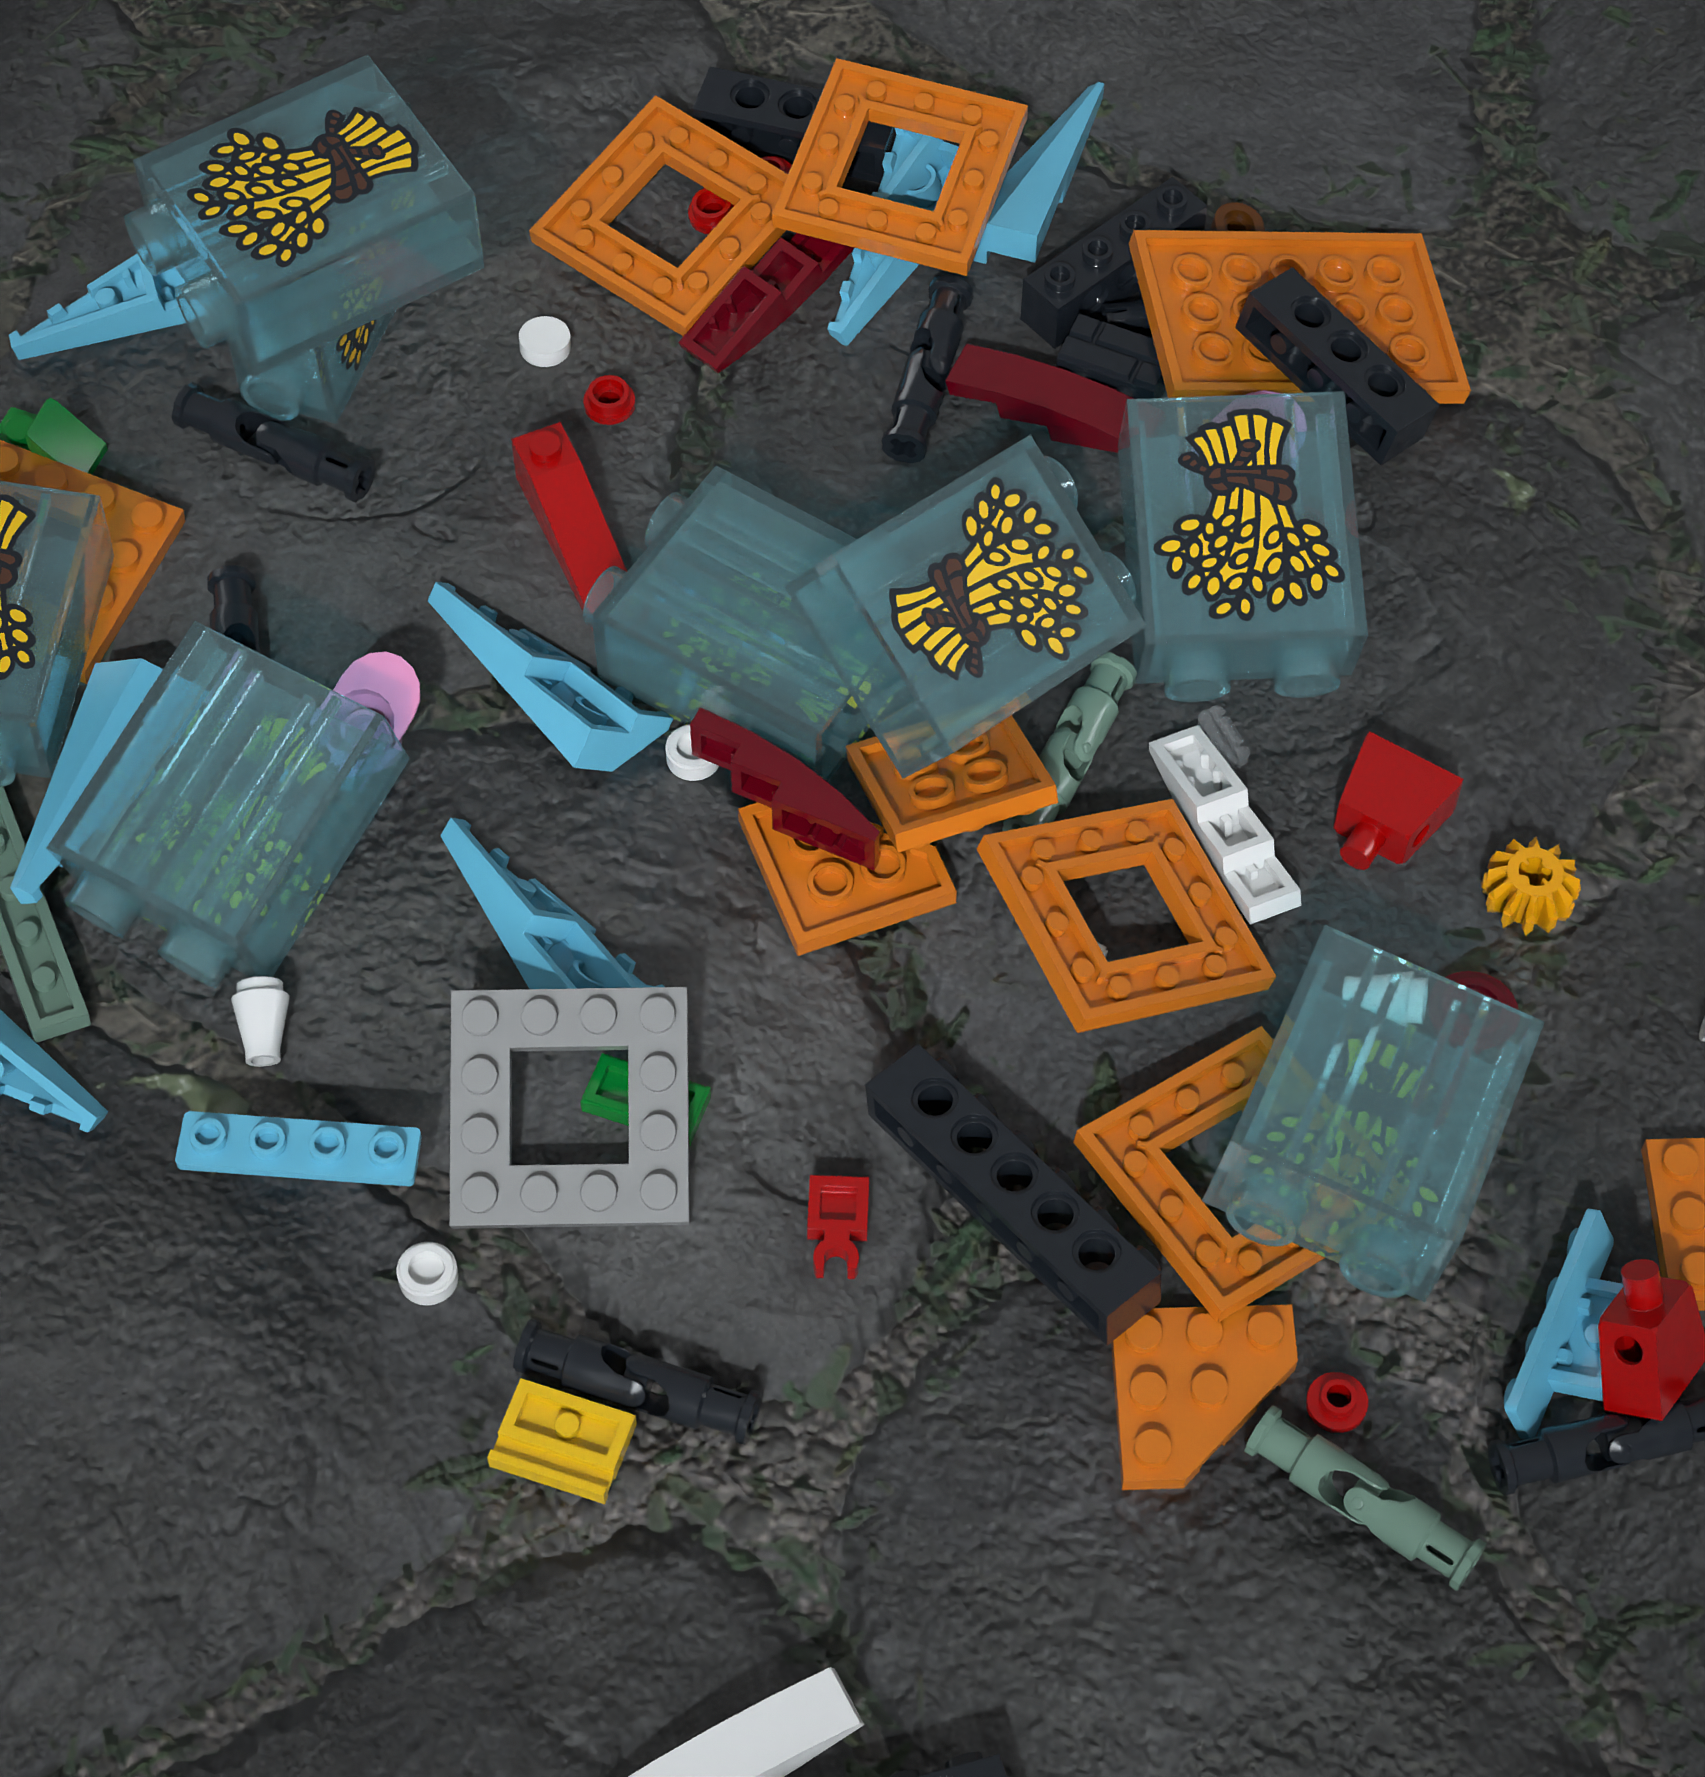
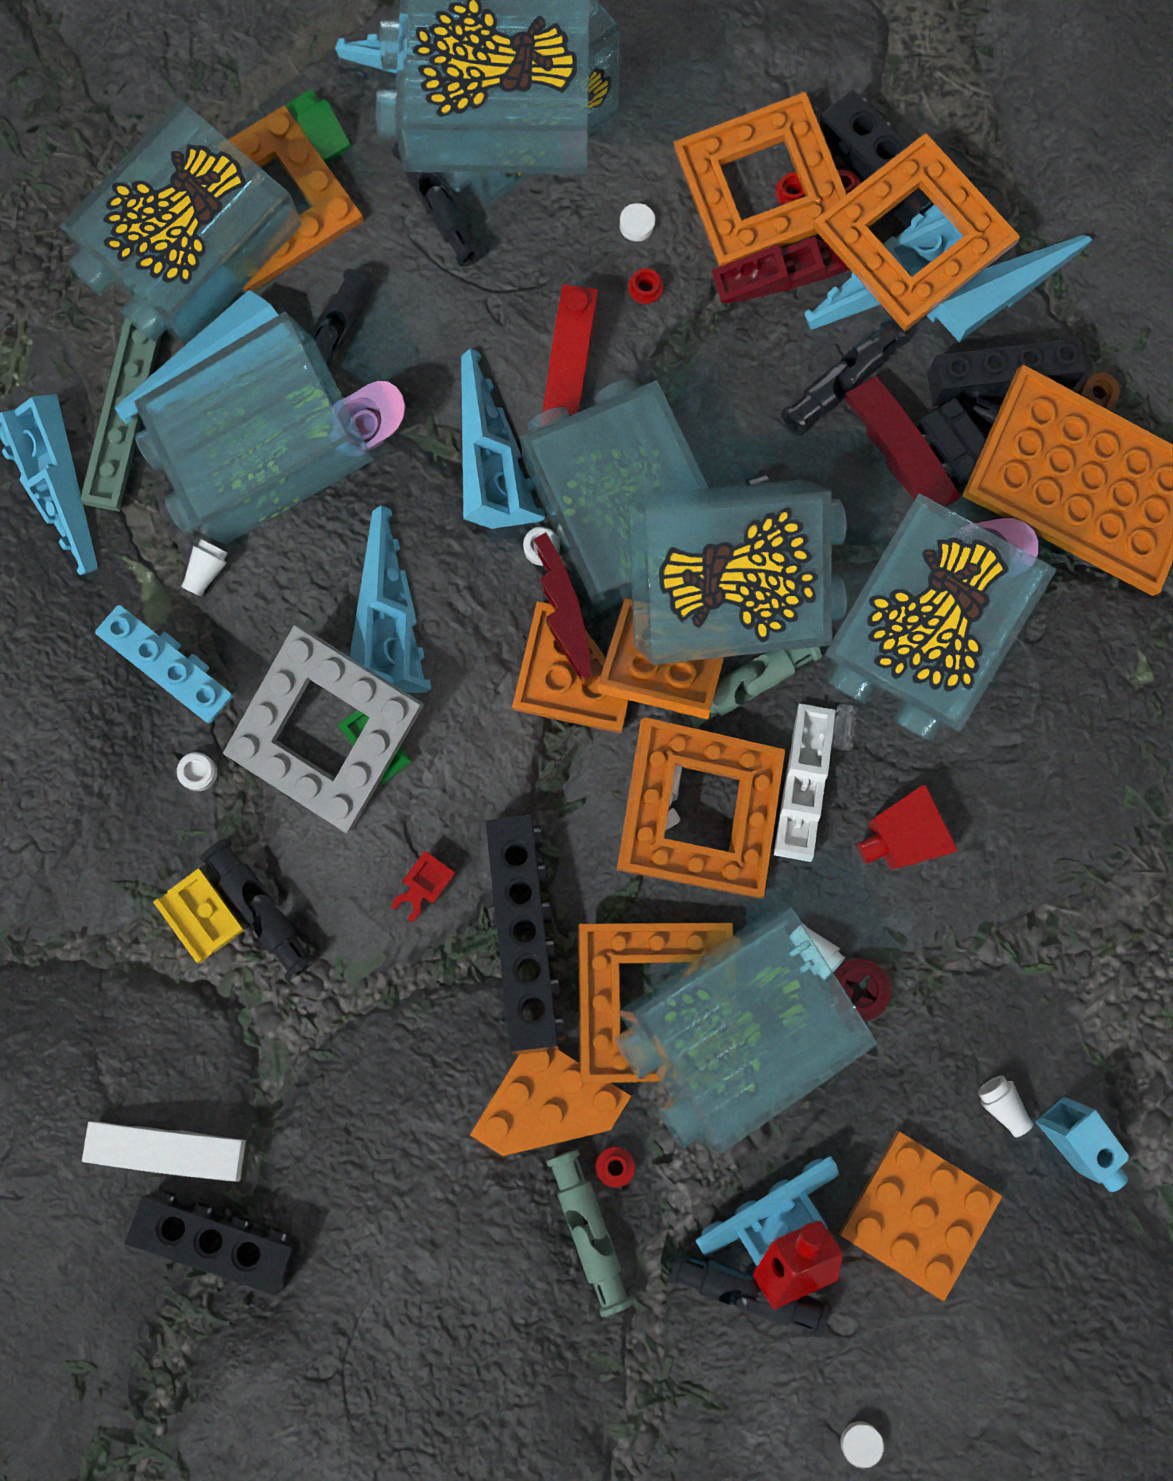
camera: 35 degrees right, 20 degrees up
black brick [1235,267,1440,465] -> none
light orange gear [1481,836,1581,936] -> none

